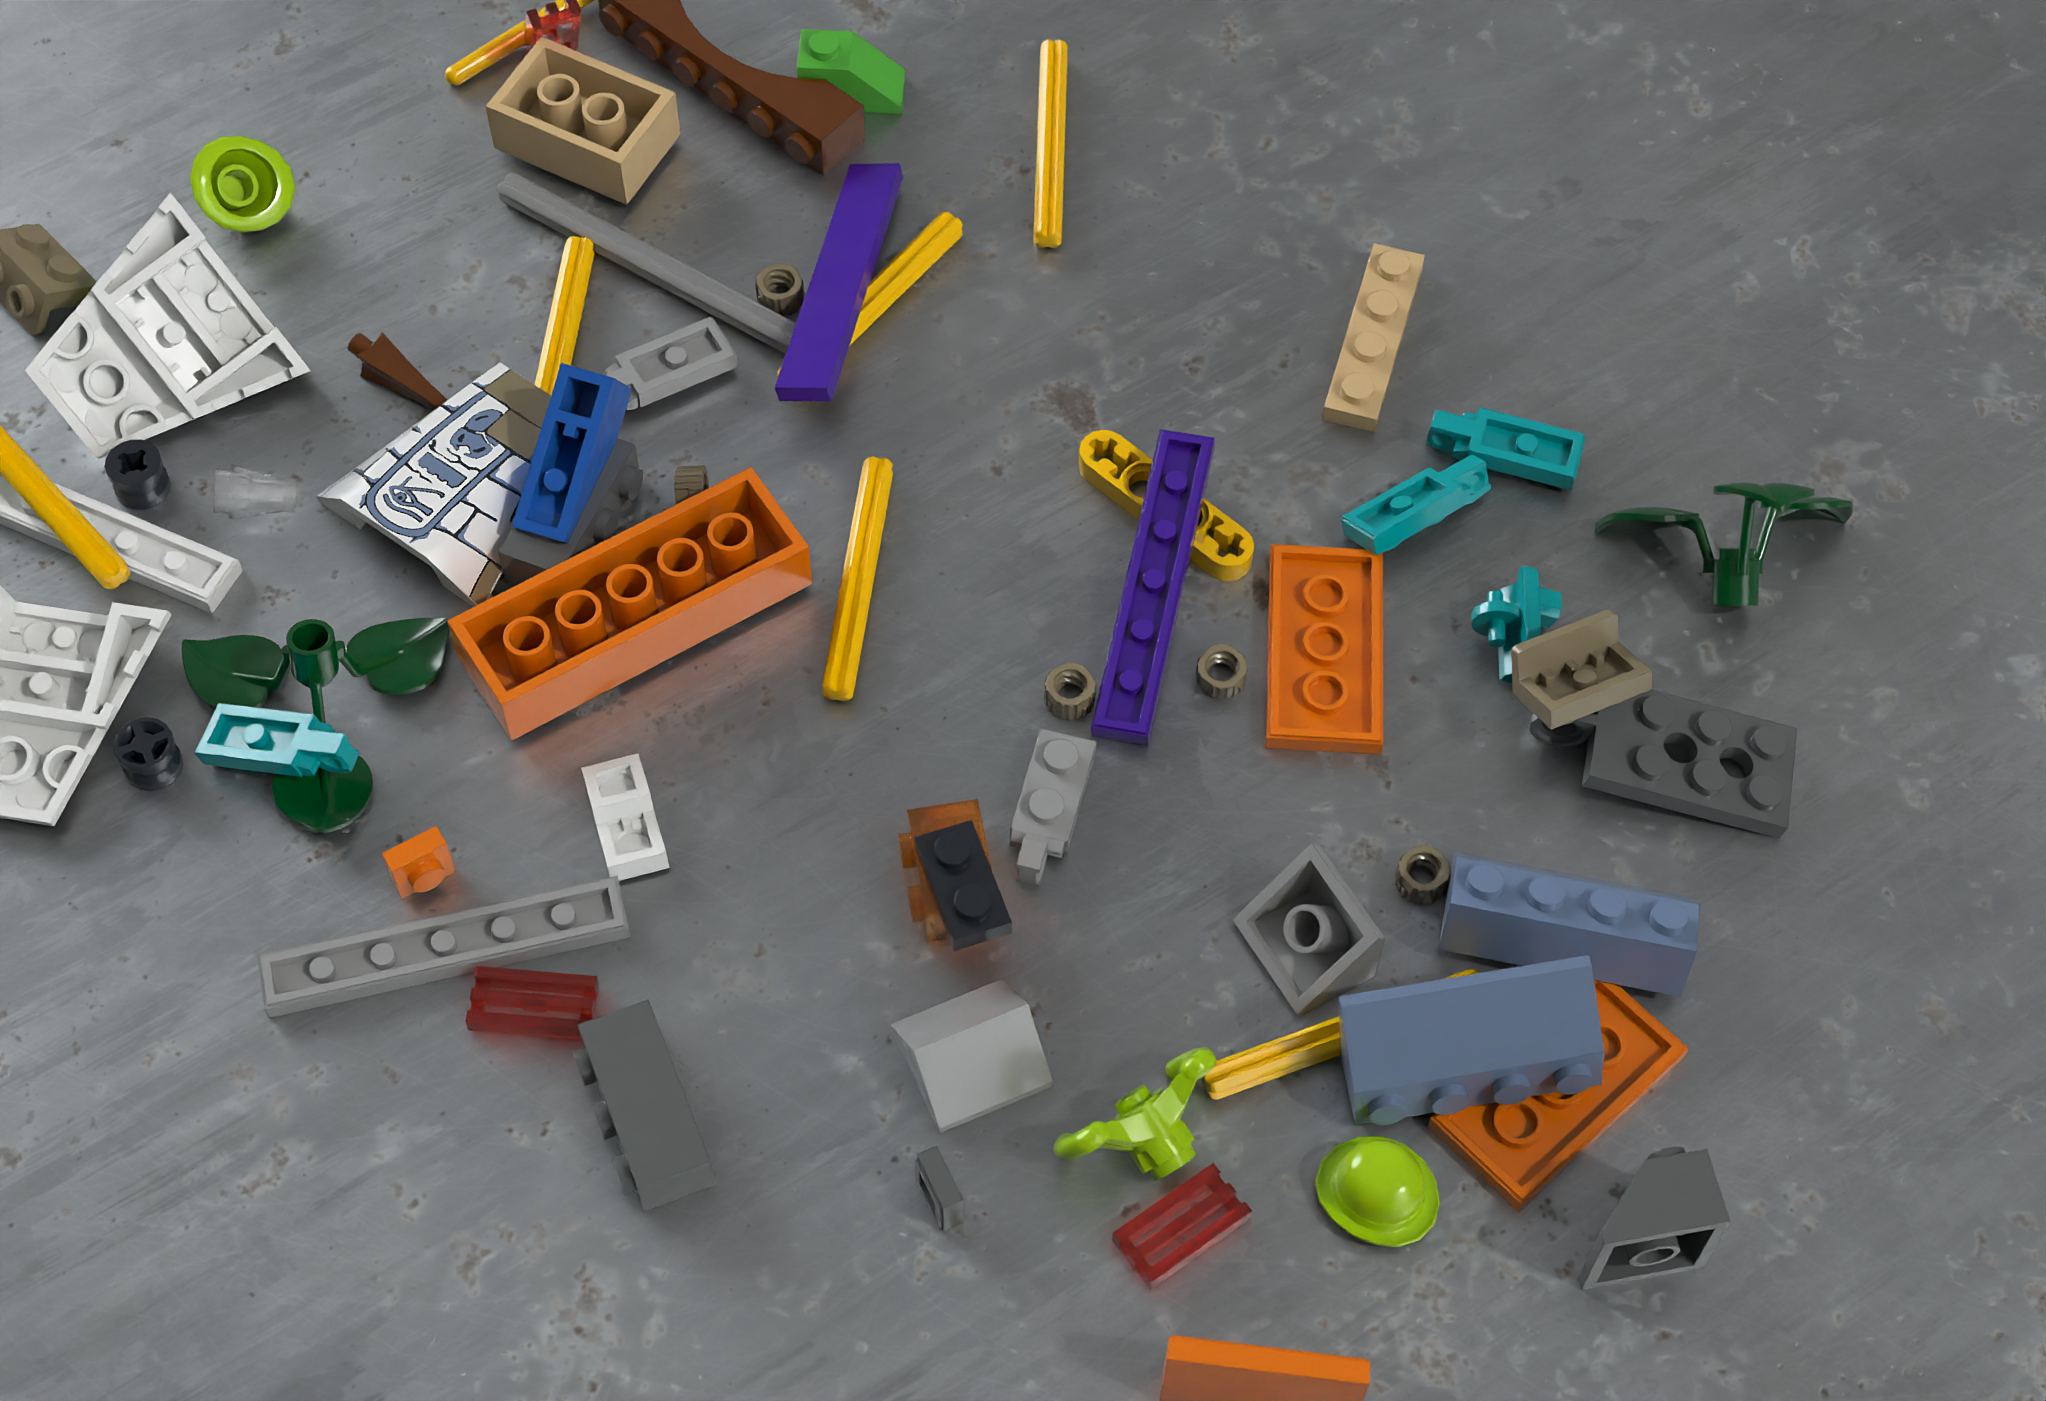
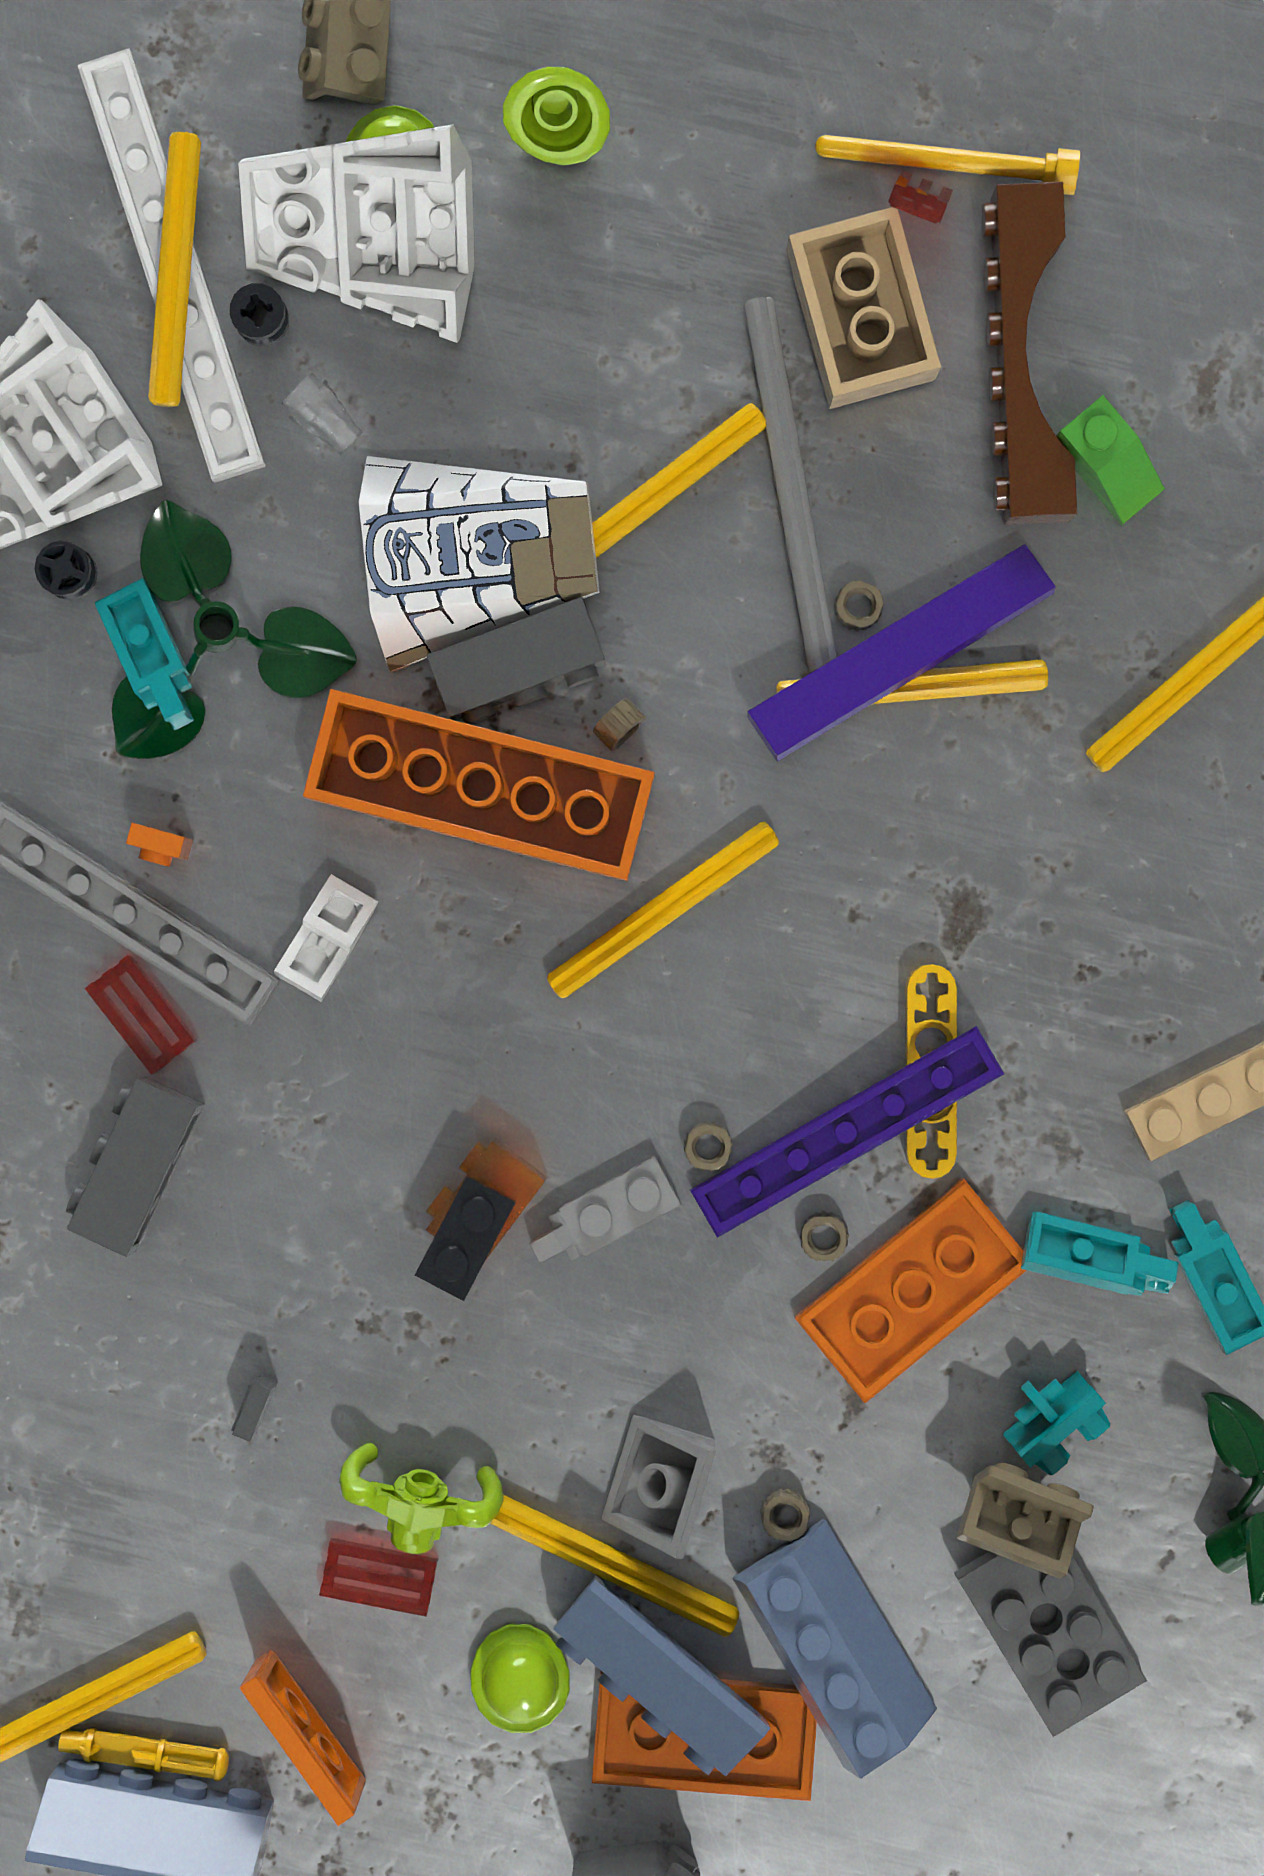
camera: 50 degrees right, 30 degrees up
reddish brown piece [348,332,448,411] -> none
blue slope [512,363,632,543] -> none
light grey hinge [605,317,738,410] -> none
light grey slope [890,979,1053,1133] -> none

